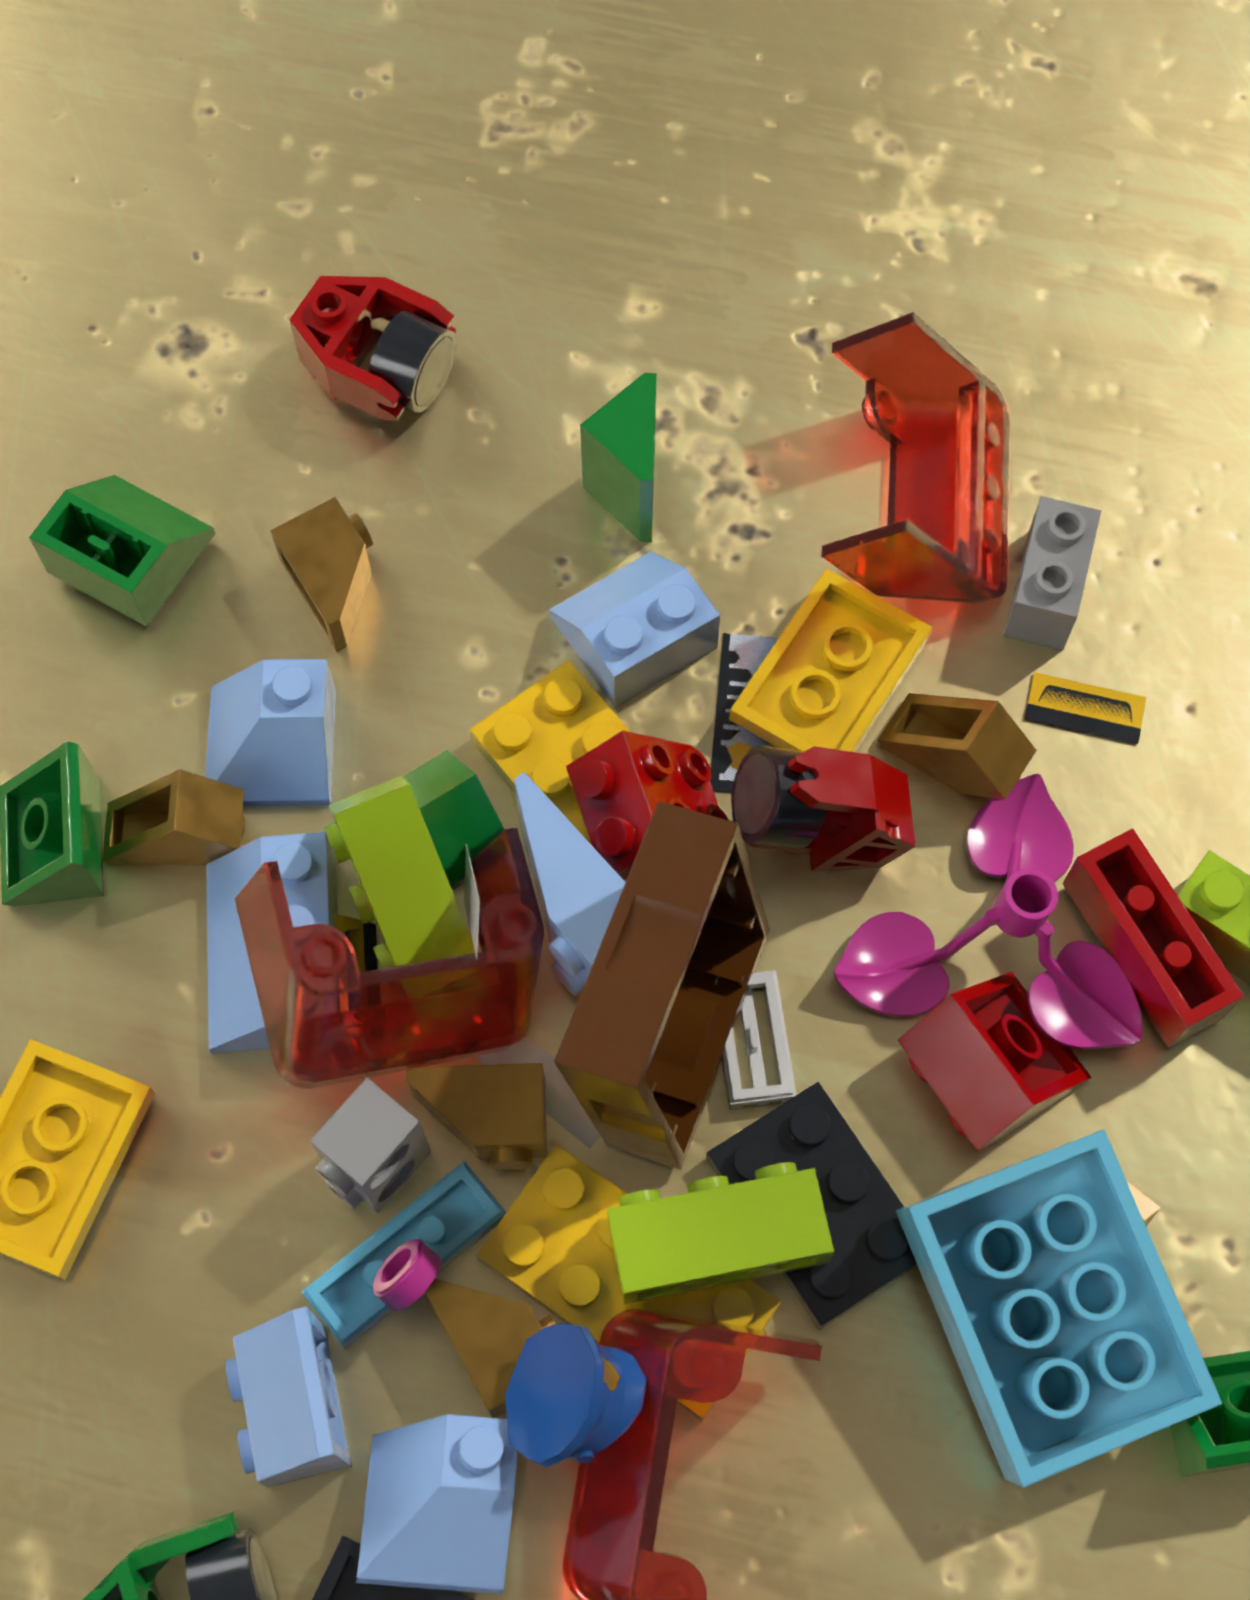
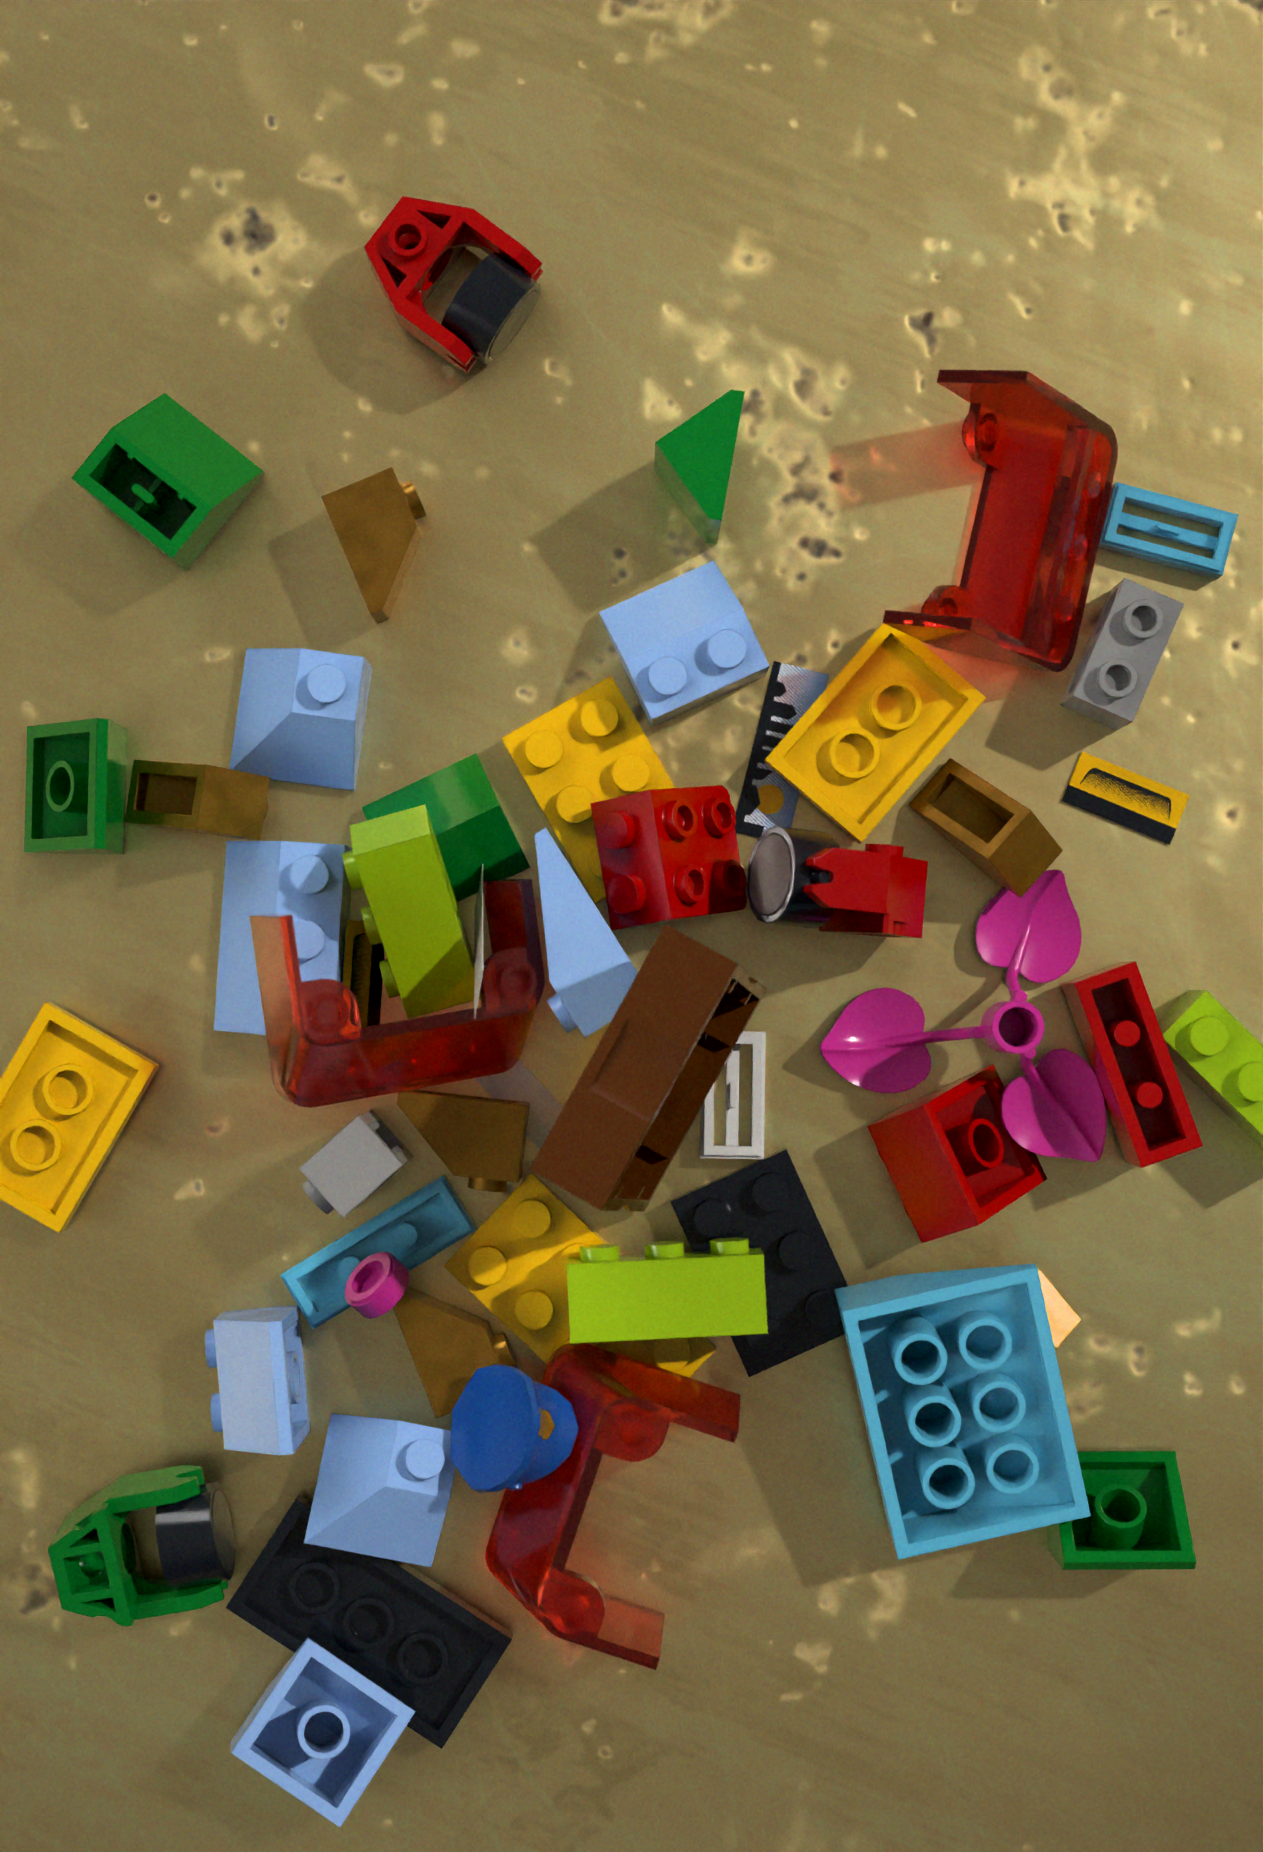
camera: 10 degrees right, 20 degrees up
none -> medium azure tile [1096,482,1238,579]

